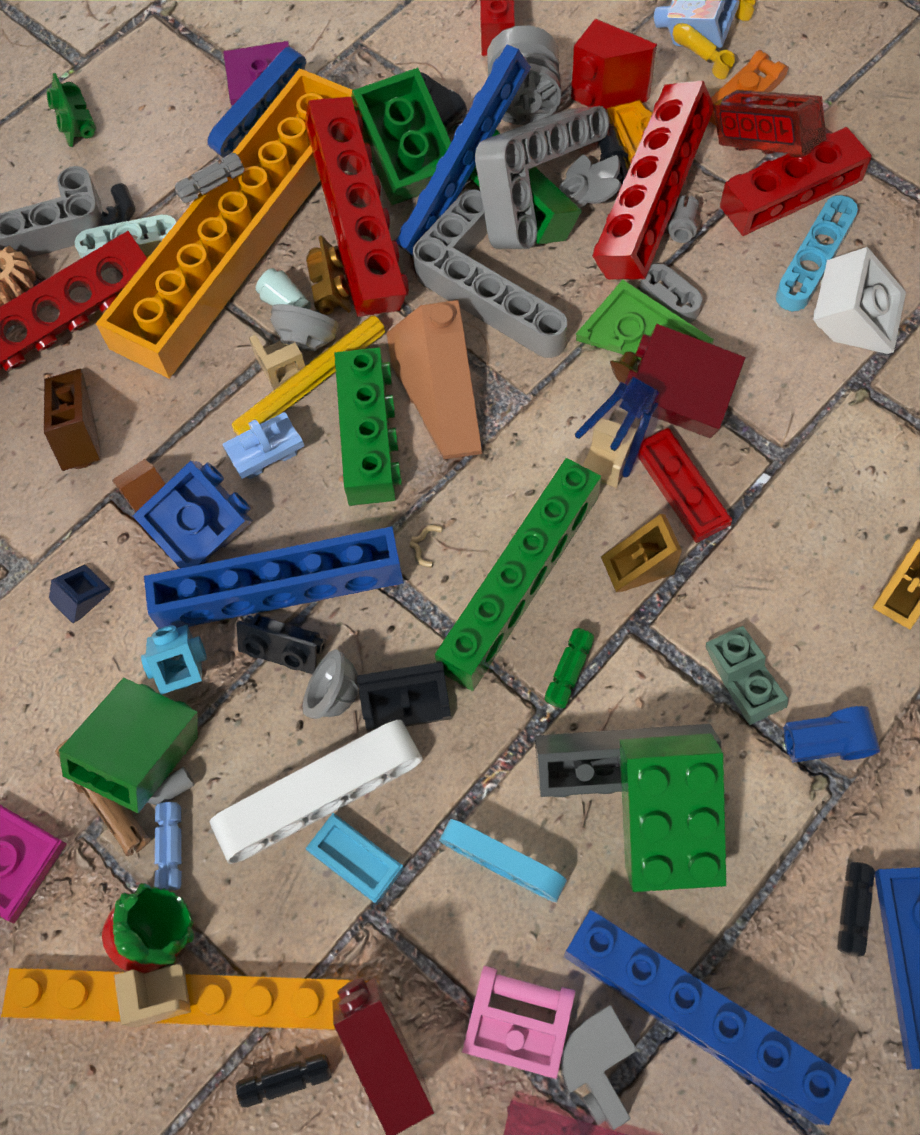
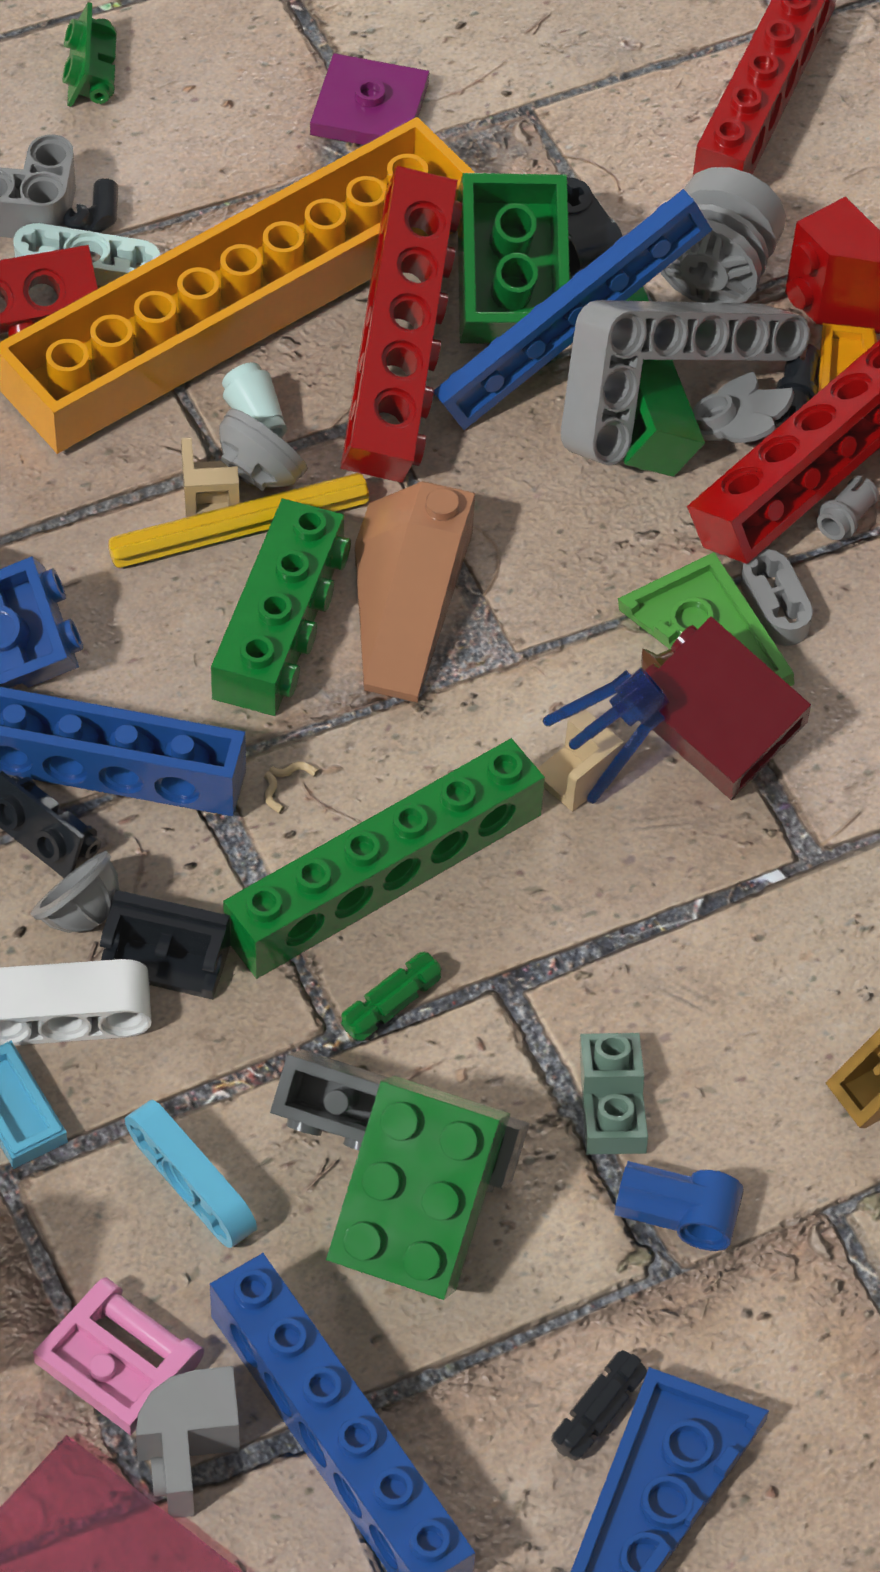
camera: 15 degrees right, 10 degrees down
light grey axle [175,153,244,203] -> none
blue beam [207,46,306,157] -> none
light blue hips [222,412,304,479] -> none
pearl gold hinge [306,235,351,315] -> none
light grey beam [413,190,567,358] -> none
pearl gold slope [601,514,682,592] -> none
red tile [633,428,732,543] -> none

